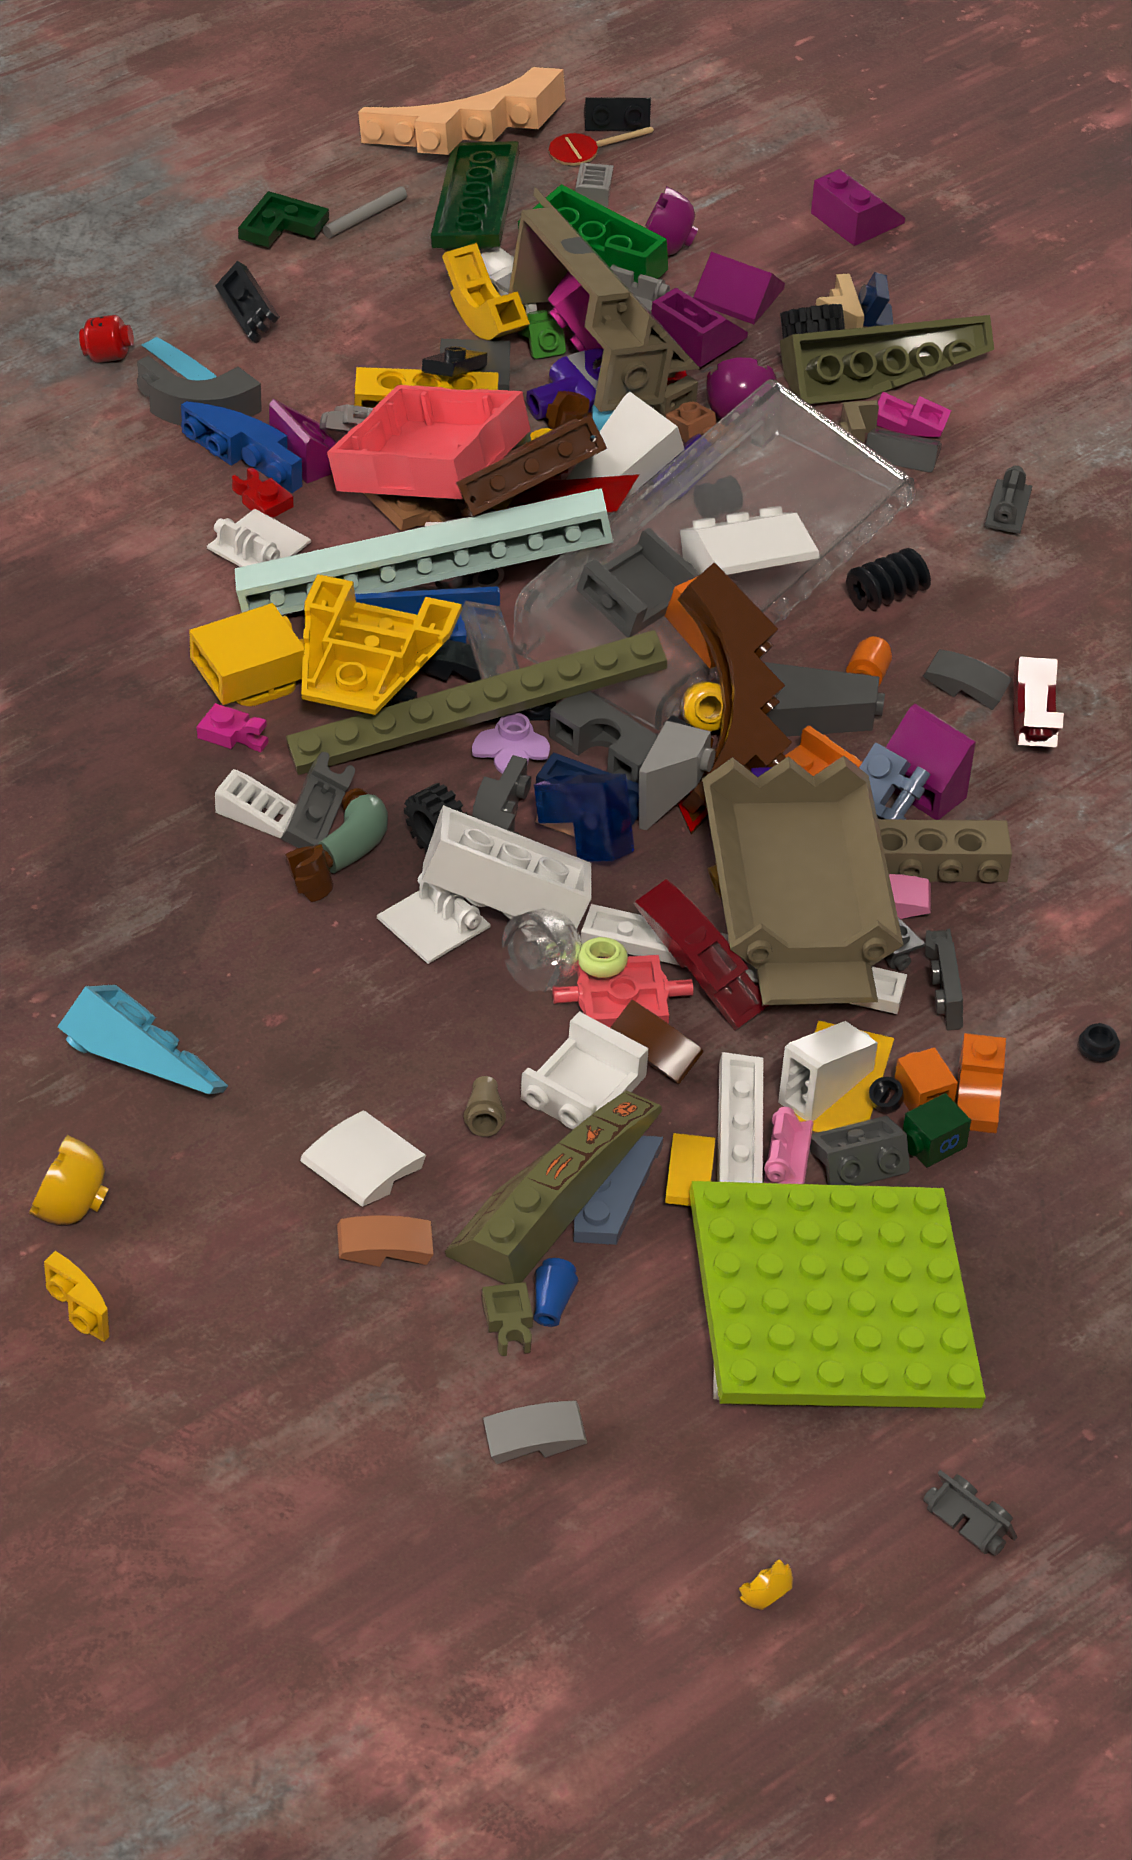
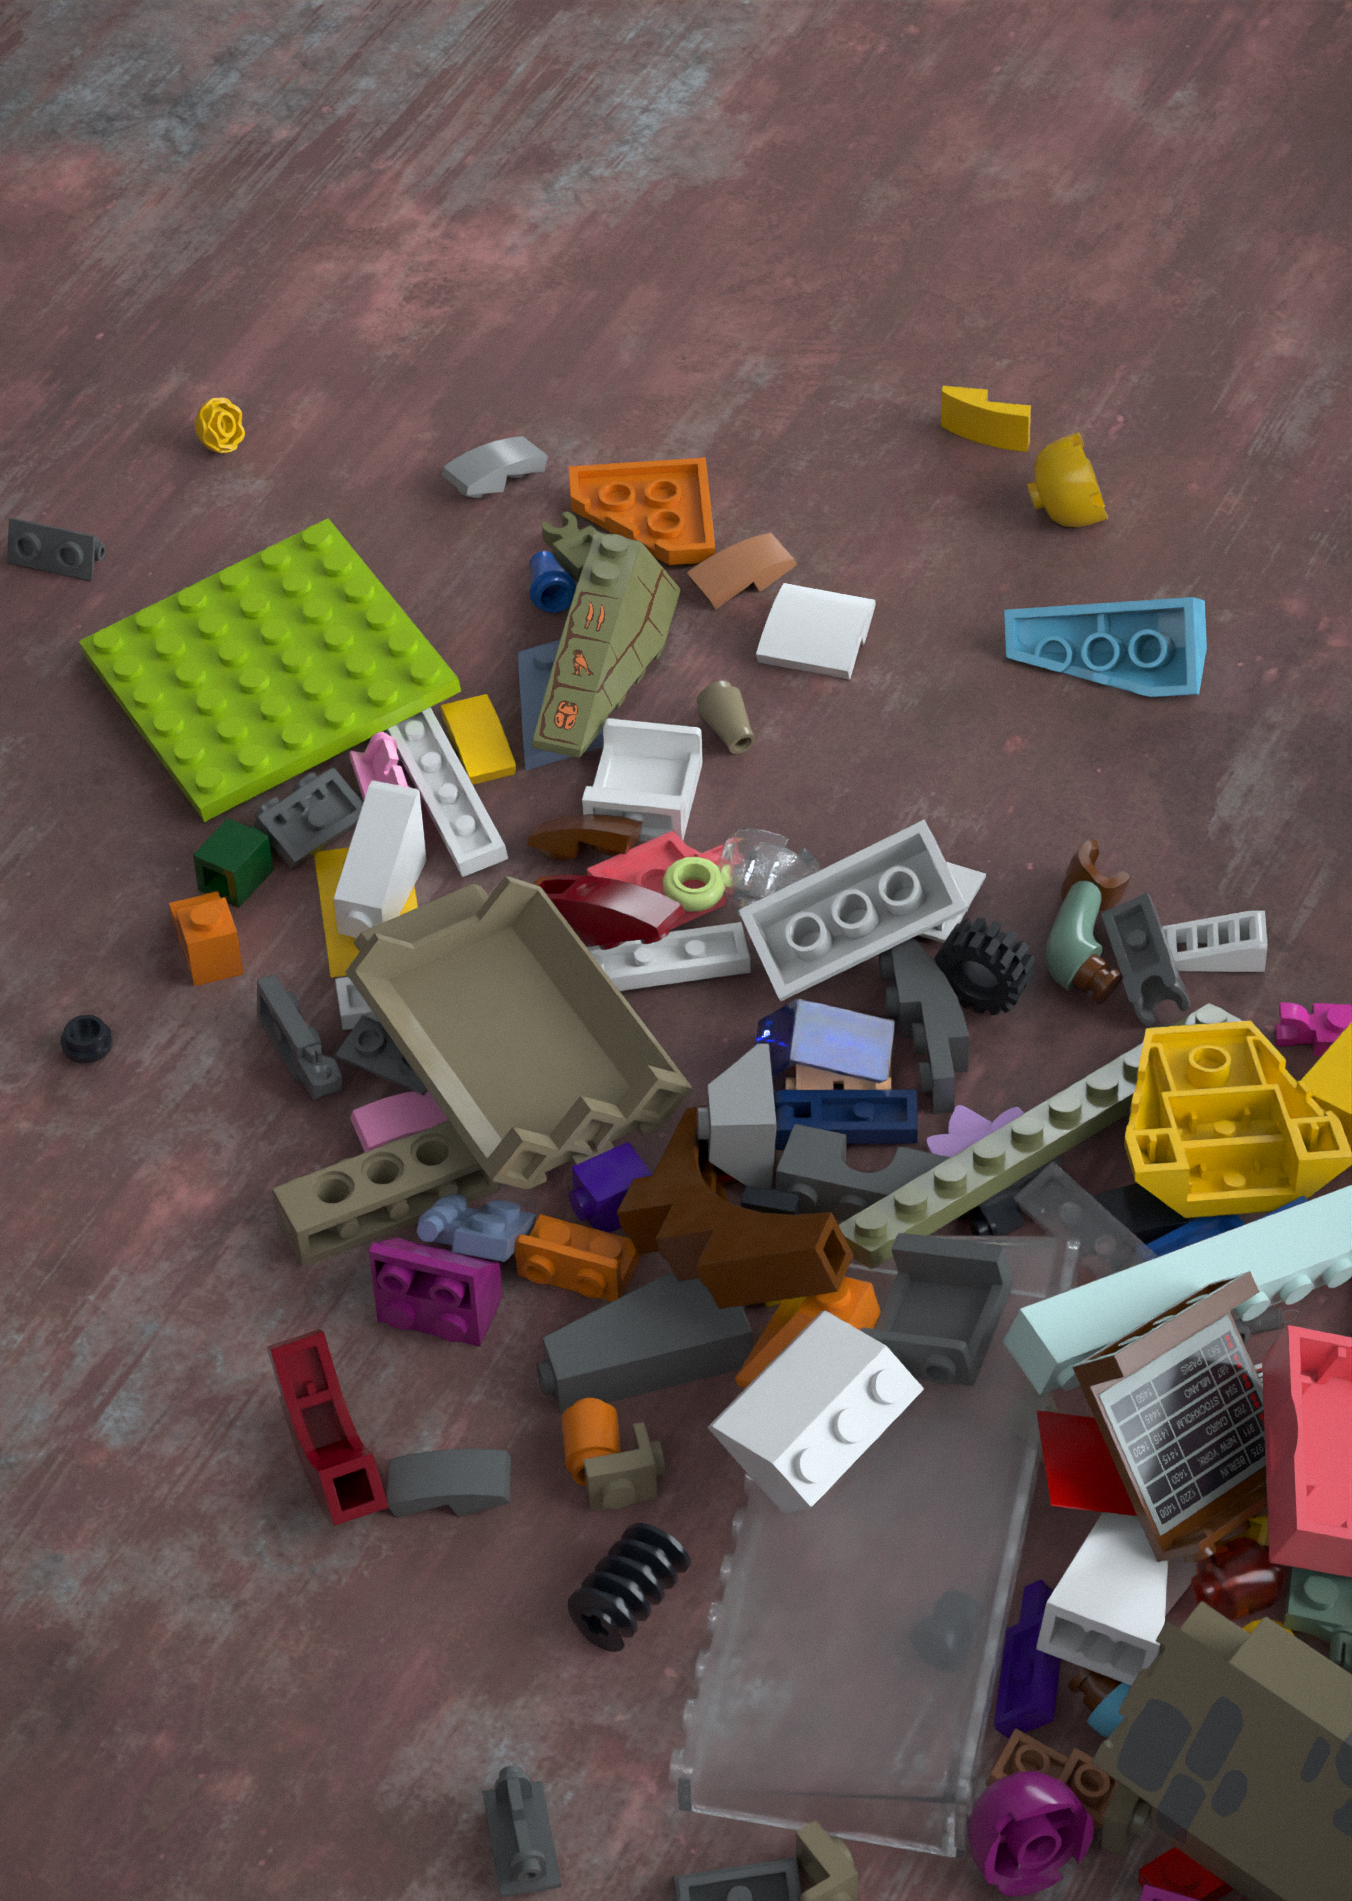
camera: 160 degrees right, 0 degrees up
black hinge [869,1077,904,1114] -> none
orange brick [895,1047,958,1111] -> none
none -> orange plate [568,457,716,565]
none -> dark tan bracket [583,1422,665,1512]

